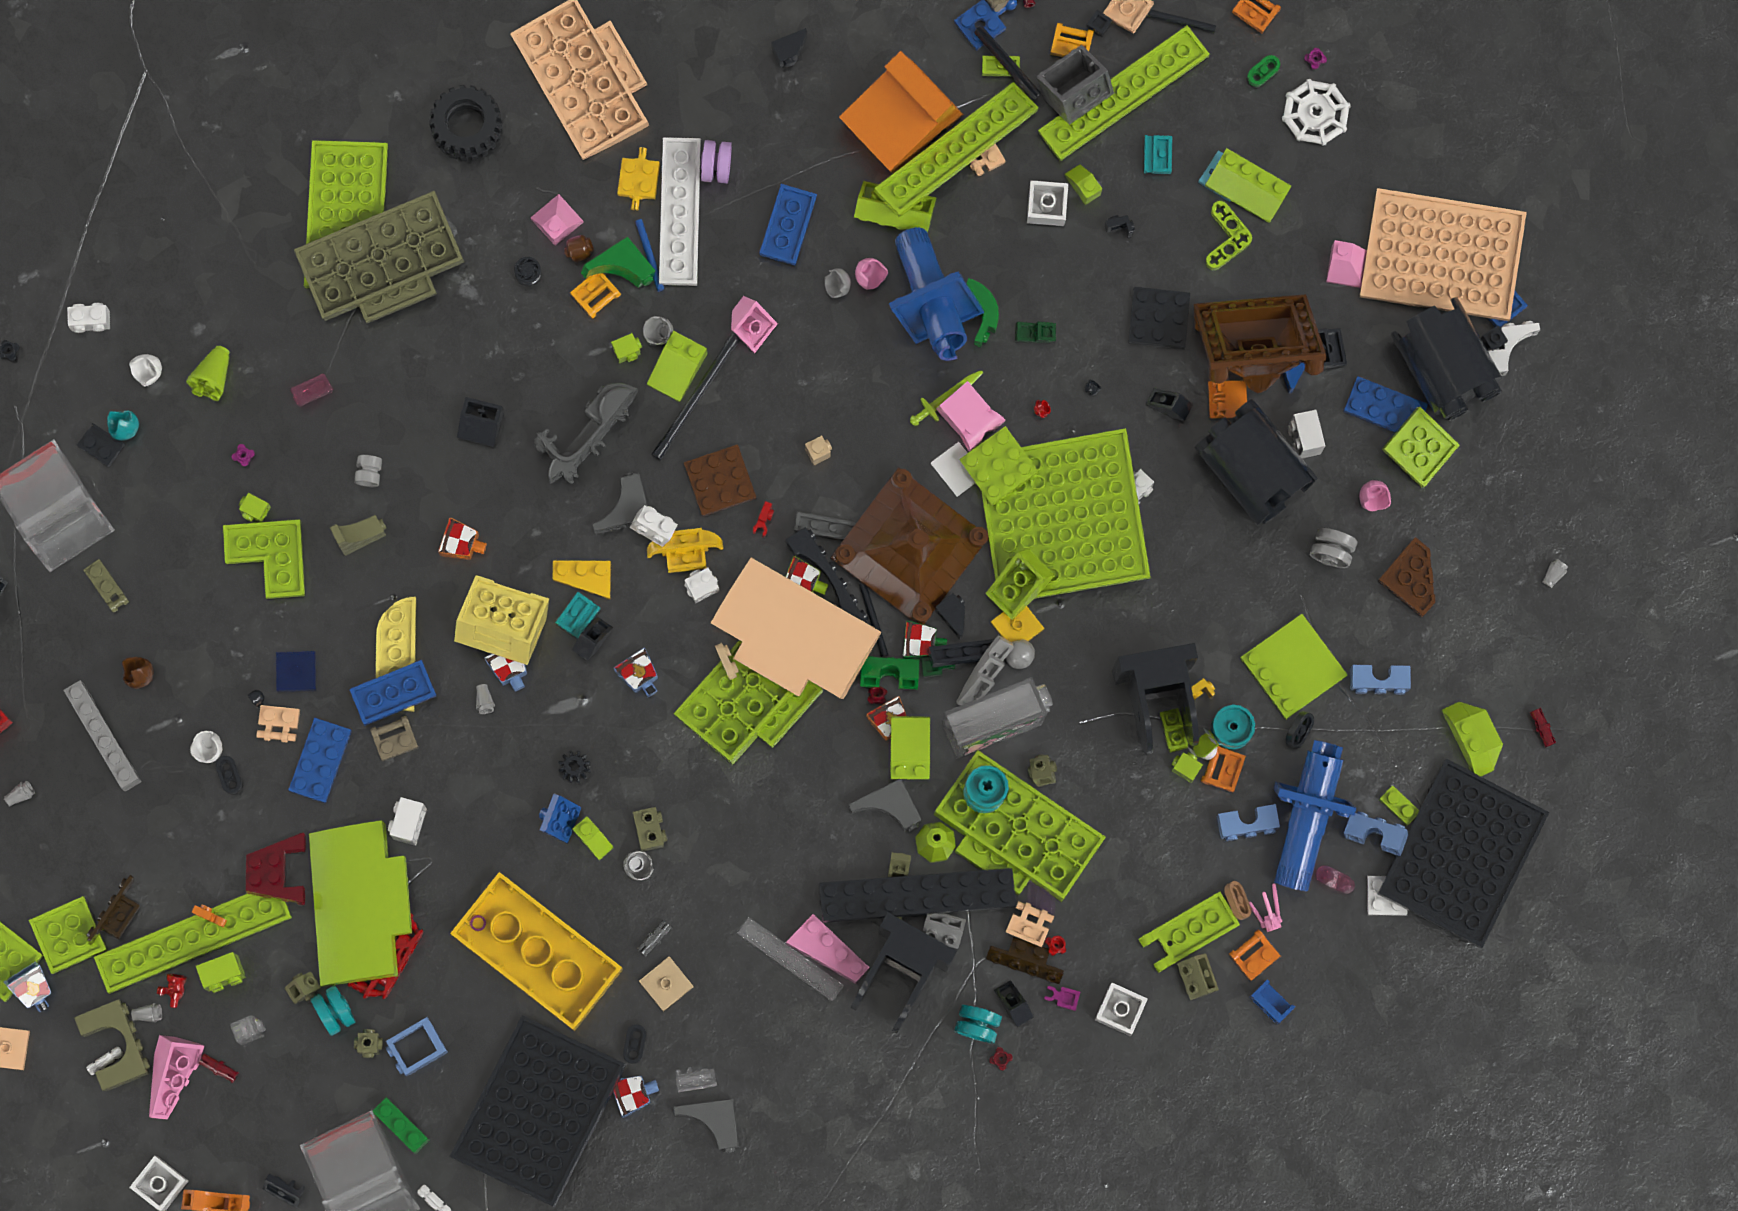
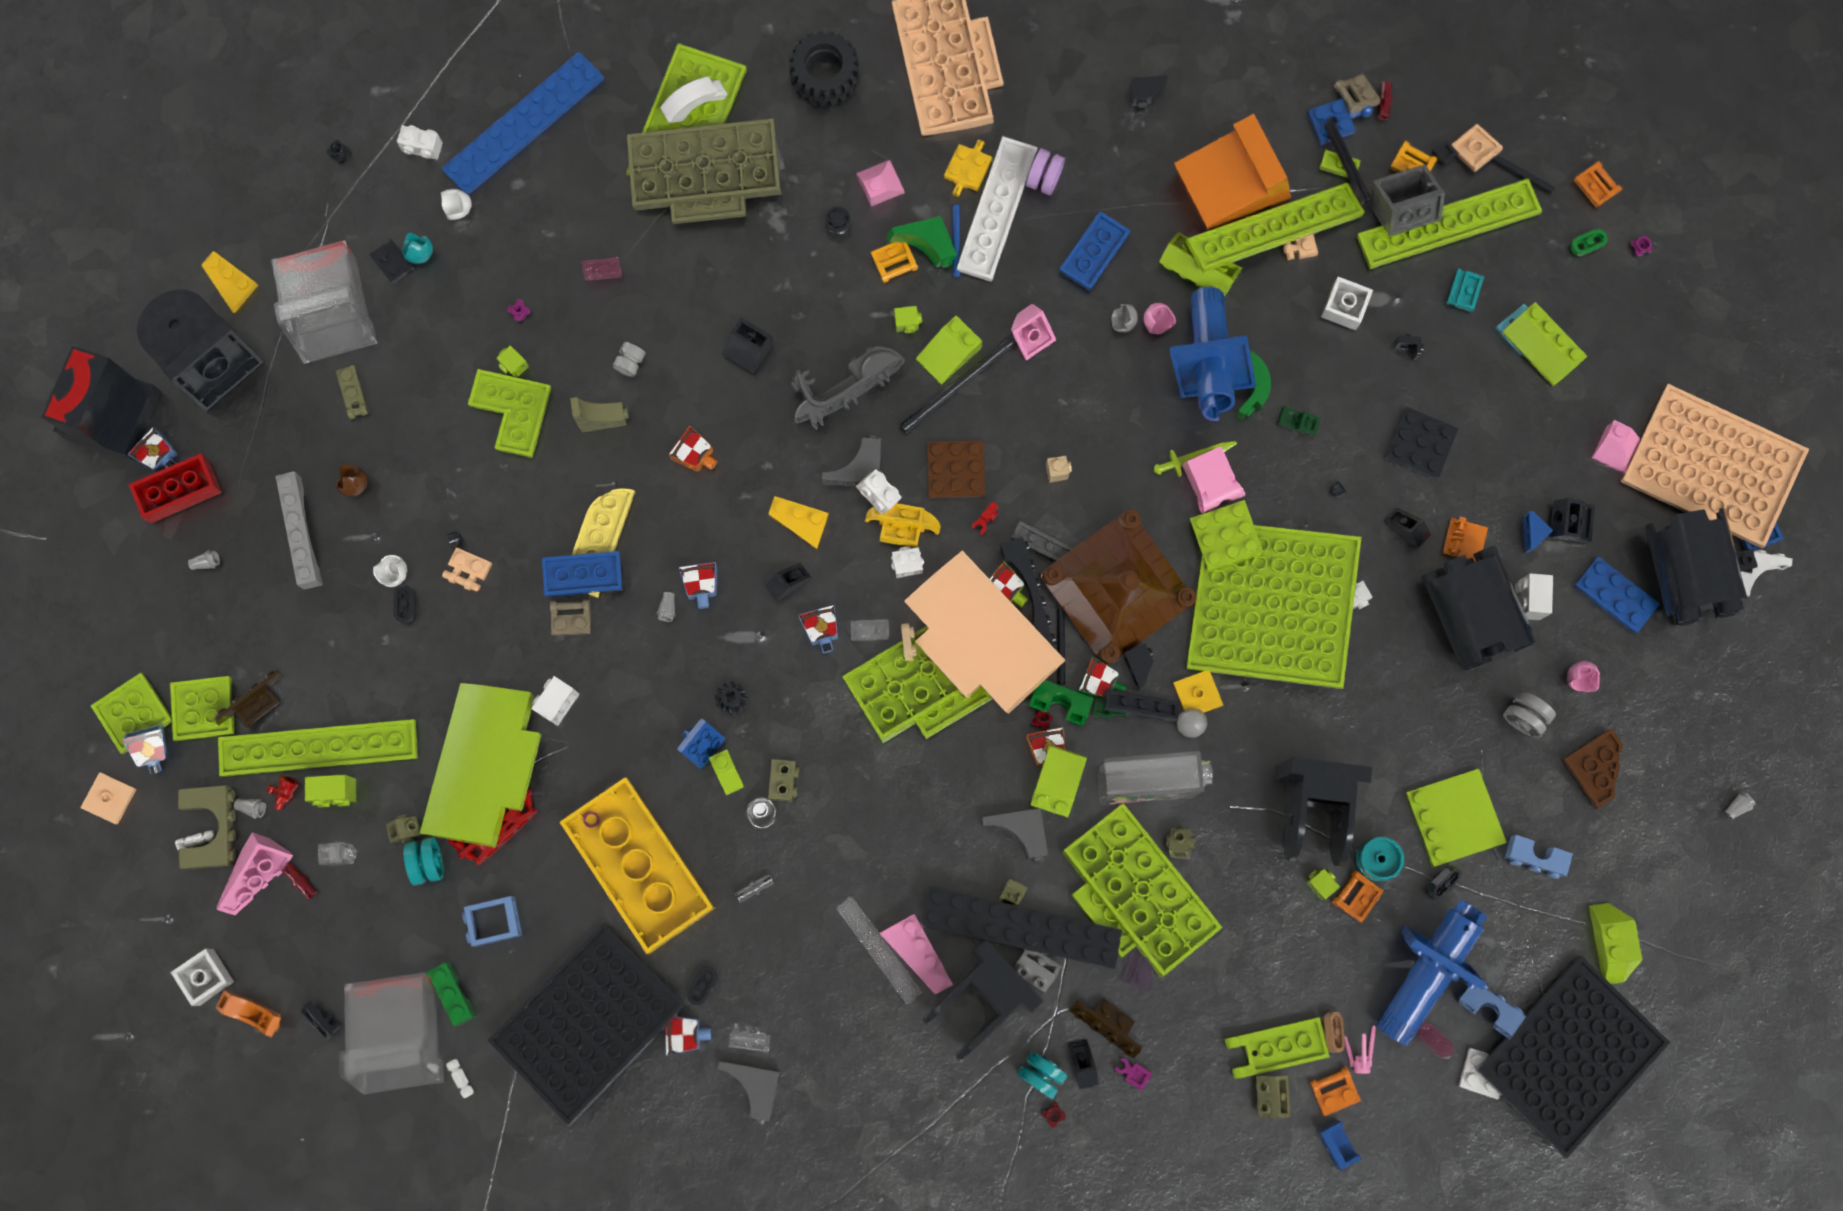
camera: 20 degrees right, 0 degrees up
lime cone [186,346,230,401] -> none
orange plate [192,904,227,928] -> none
dark red wing [246,833,306,905] -> none
clear blue plate [276,651,316,692] -> none
blue plate [288,718,352,803] -> none
olive brick [354,1029,383,1058] -> none
light yellow container [454,575,549,665] -> none
teal plate [555,592,601,639] -> none
reddish brown head [564,235,594,262] -> none
tan plate [639,957,694,1012] -> none
light grey hair [642,316,673,345] -> none
lime cone [915,822,956,863] -> none
white sticker [931,442,976,497] -> none
light grey slope [956,635,1014,712] -> none
teal wheel [963,766,1009,813] -> none
lime slope [985,549,1055,620] -> none
light nougat plate [1006,901,1054,947] -> none
red plate [1034,400,1051,418] -> none
red plate [1045,936,1066,956] -> none
lime slope [1064,164,1102,205] -> none
white brick [1095,983,1147,1036] -> none
lime slope [1160,708,1189,753] -> none
lime piece [1188,728,1219,760] -> none
yellow bracket [1191,678,1215,700] -> none
reddish brown piece [1194,294,1326,393] -> none
lime beam [1205,201,1252,270] -> none
medium blue arch [1217,804,1280,841] -> none
white plate [1282,79,1351,146] -> none
lime plate [1379,785,1419,826] -> none
lime plate [1382,407,1459,488] -> none
dark red pin [1530,708,1557,748] -> none
none -> blue plate [441,52,604,195]
none -> white arch [661,77,727,123]
none -> clear plate [851,619,890,641]

